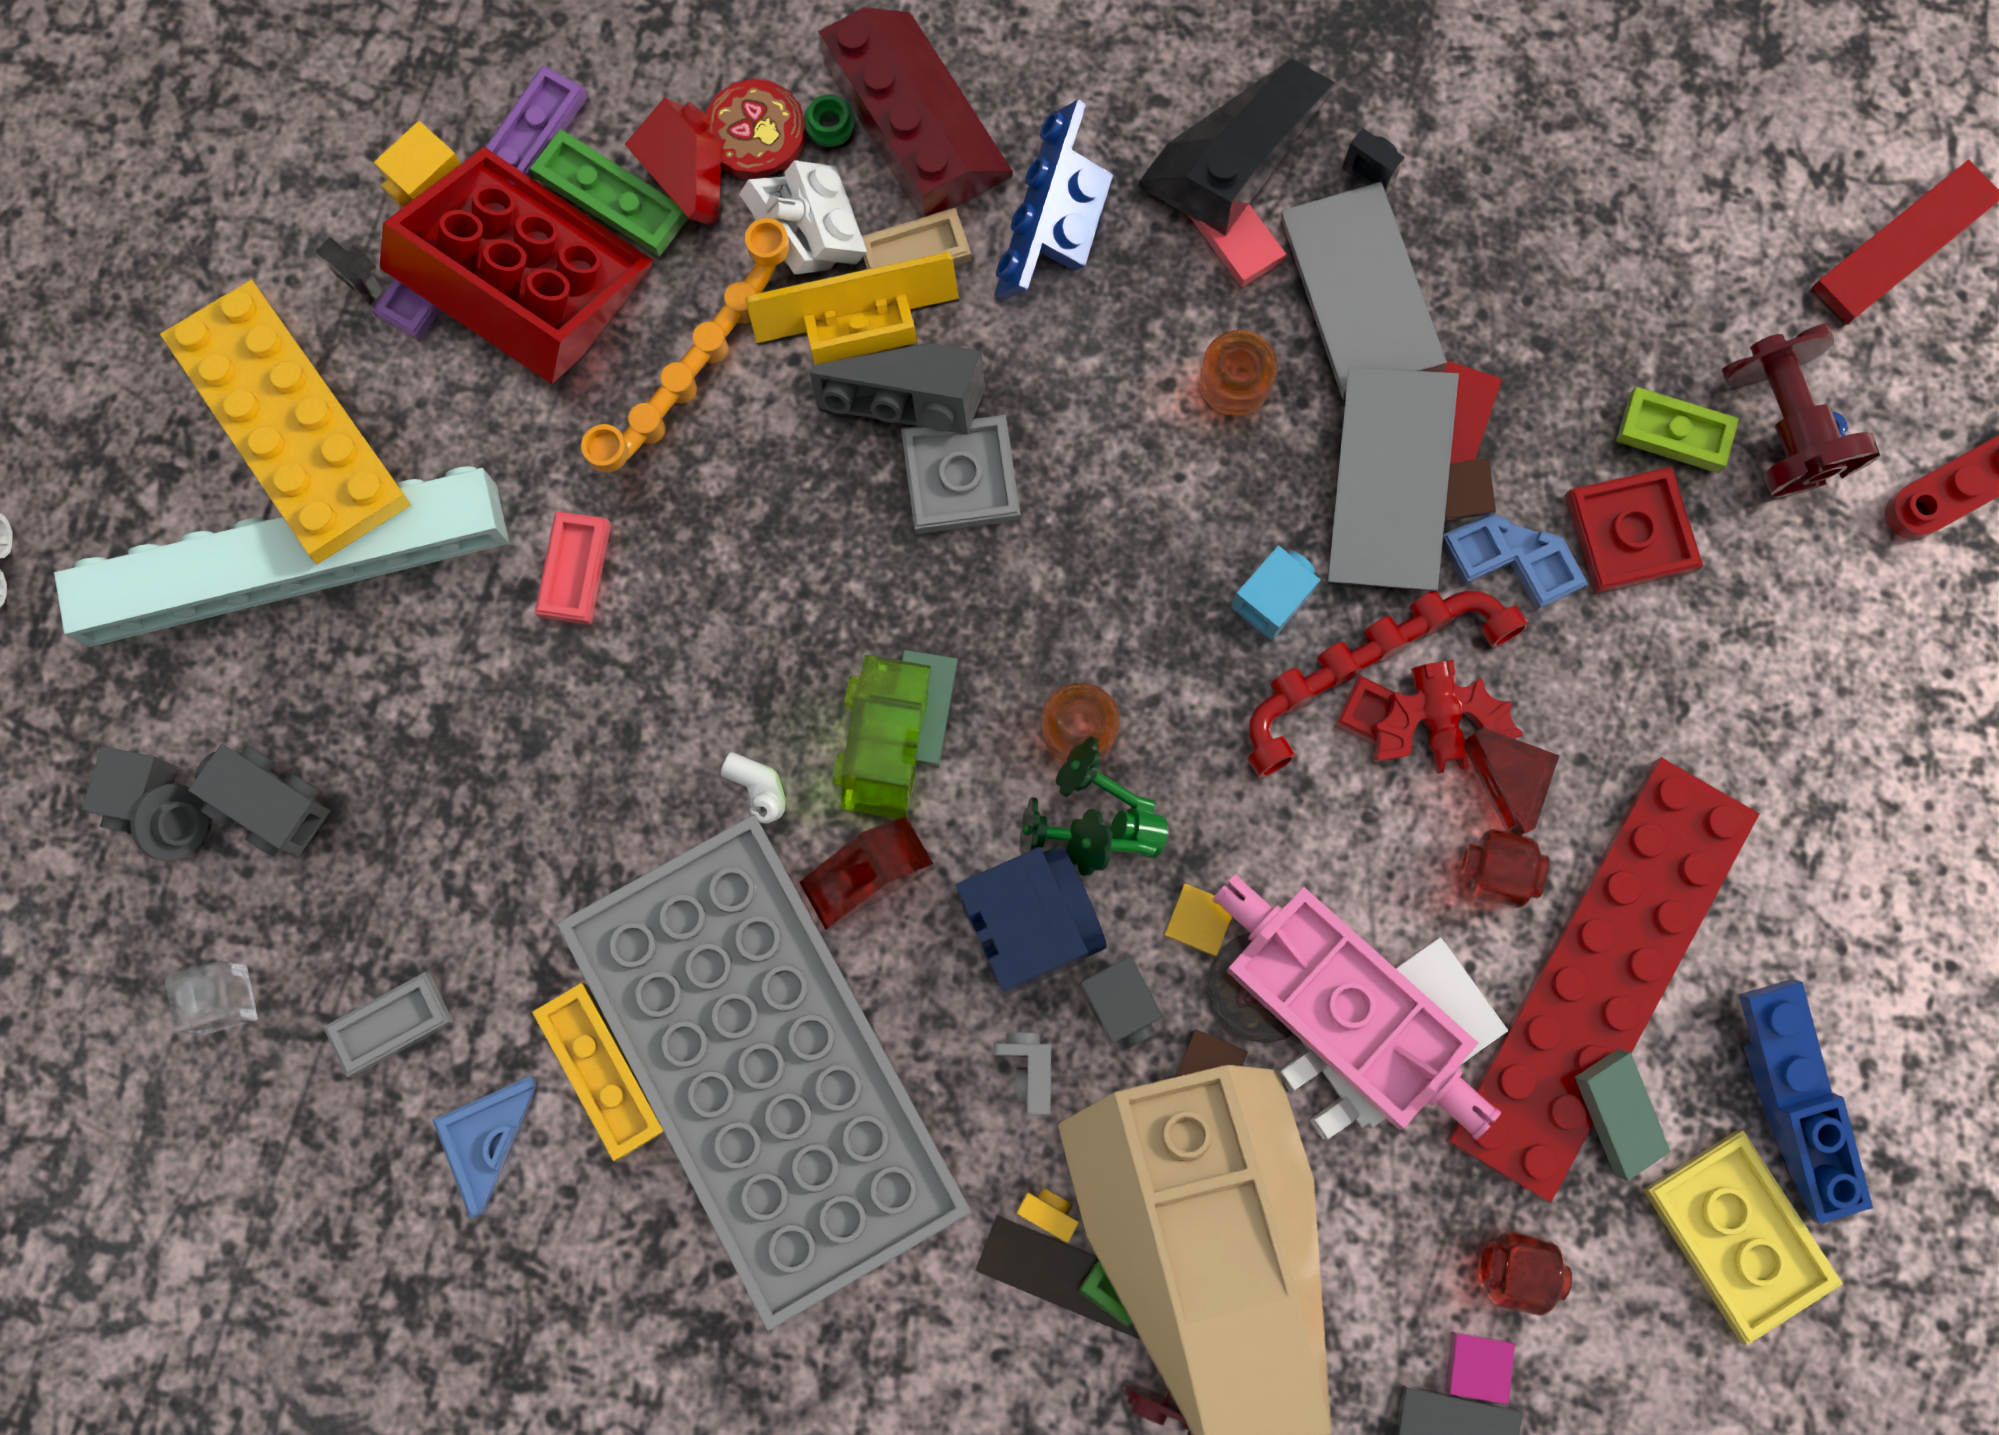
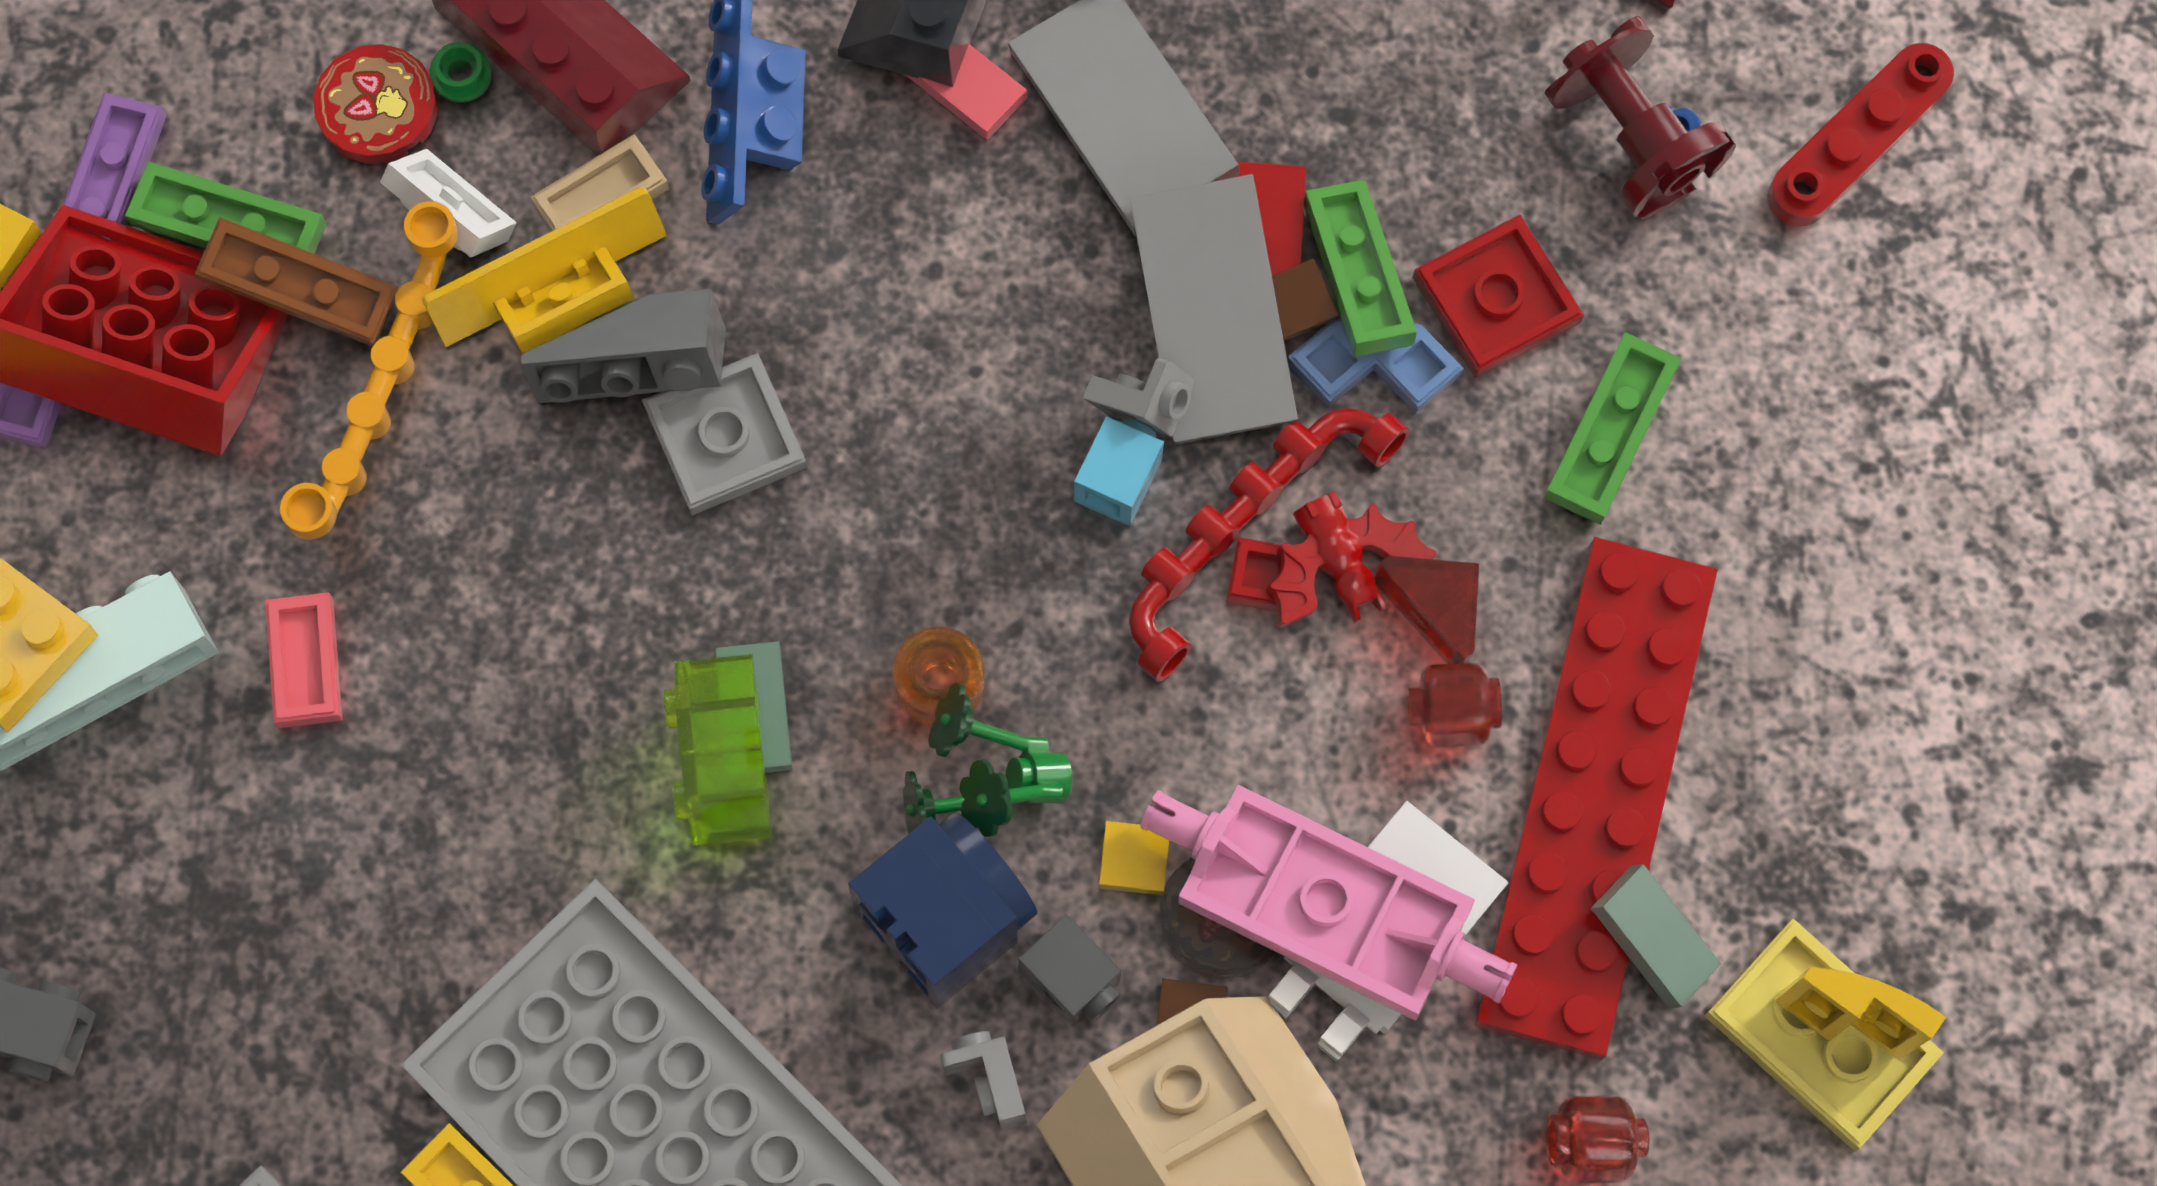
camera: 20 degrees left, 5 degrees down
red slope [625,97,721,226] -> none
white arm [721,752,786,824] -> none
white plate [766,160,867,264] -> none
clear red slope [799,816,933,930] -> none
clear orange wheel [1199,330,1278,415] -> none
lime plate [1616,387,1739,473] -> none
blue slope [1739,979,1873,1224] -> none
none -> dark orange tile [195,217,398,347]
none -> light grey bracket [1083,358,1194,437]
none -> bright green plate [1304,180,1417,357]
none -> bright green plate [1544,332,1682,525]
none -> yellow slope [1775,967,1946,1060]

